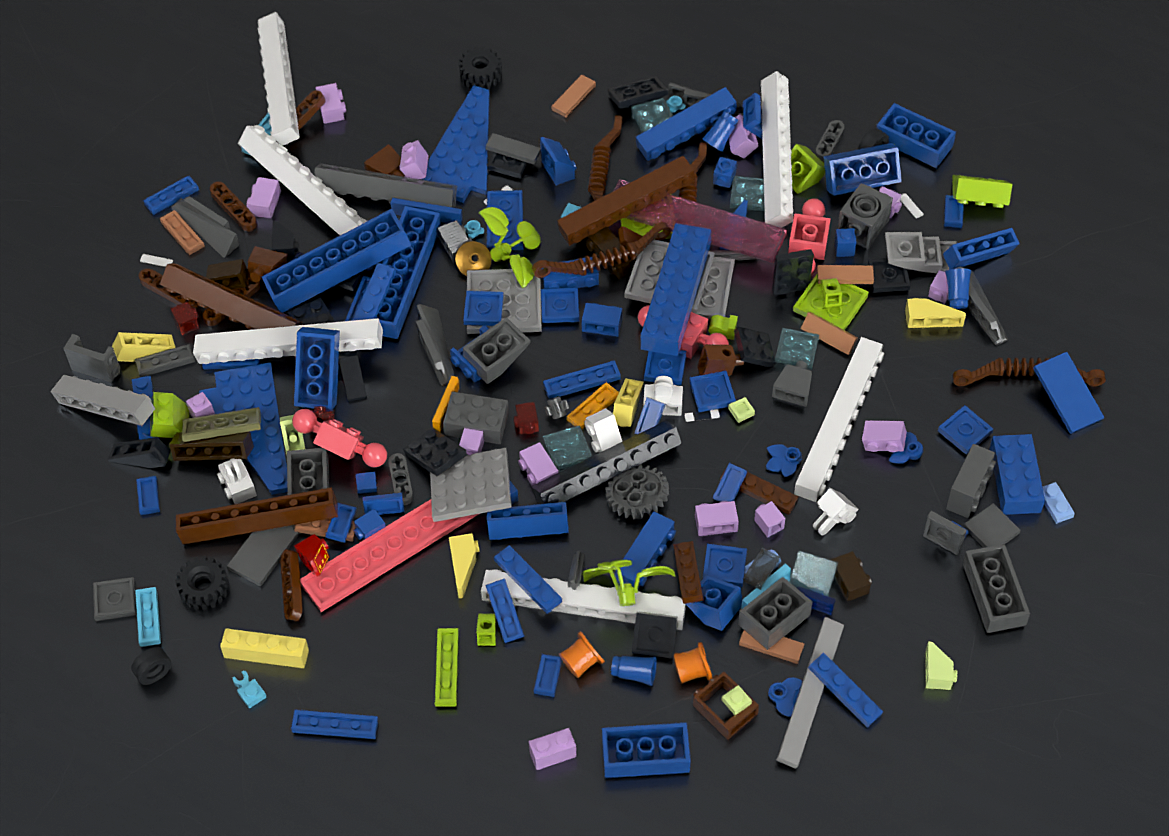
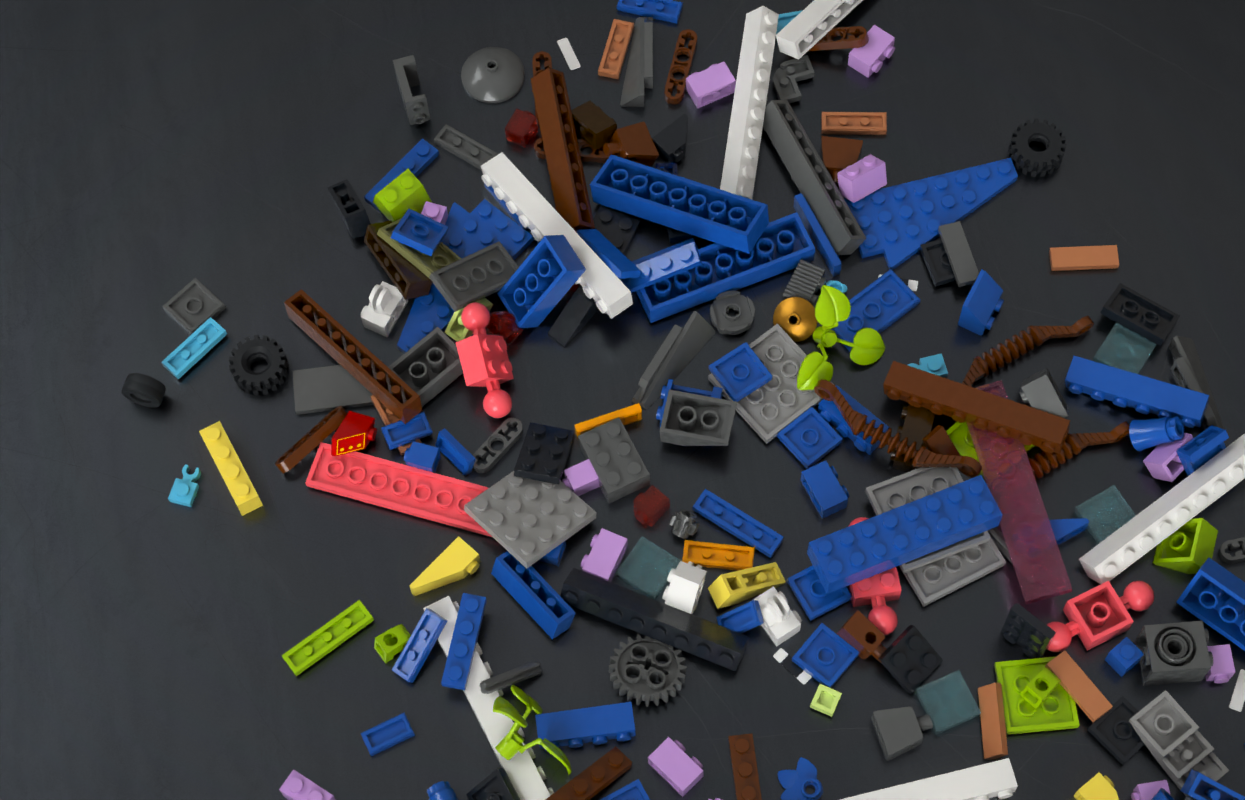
camera: 55 degrees right, 10 degrees up
light grey brick [51,375,155,426] -> none
light yellow slope [112,332,175,362] -> none
blue tile [136,476,160,515] -> none
blue plate [291,710,378,739] -> none
blue tile [356,472,377,494] -> none
orange piece [559,631,605,678] -> none
medium azure plate [665,96,685,113] -> none
lime leg [708,315,738,340] -> none
blue brick [713,157,737,188] -> none
blue tile [713,463,747,502] -> none
none -> blue plate [391,209,449,256]
none -> dark grey tile [429,241,519,312]
none -> dark grey dish [461,47,525,103]
none -> blue tile [577,229,641,279]
none -> dark grey plate [710,291,755,335]
none -> dark grey plate [773,55,815,103]
none -> nougat tile [821,112,887,135]
none -> dark grey slope [1019,368,1069,418]

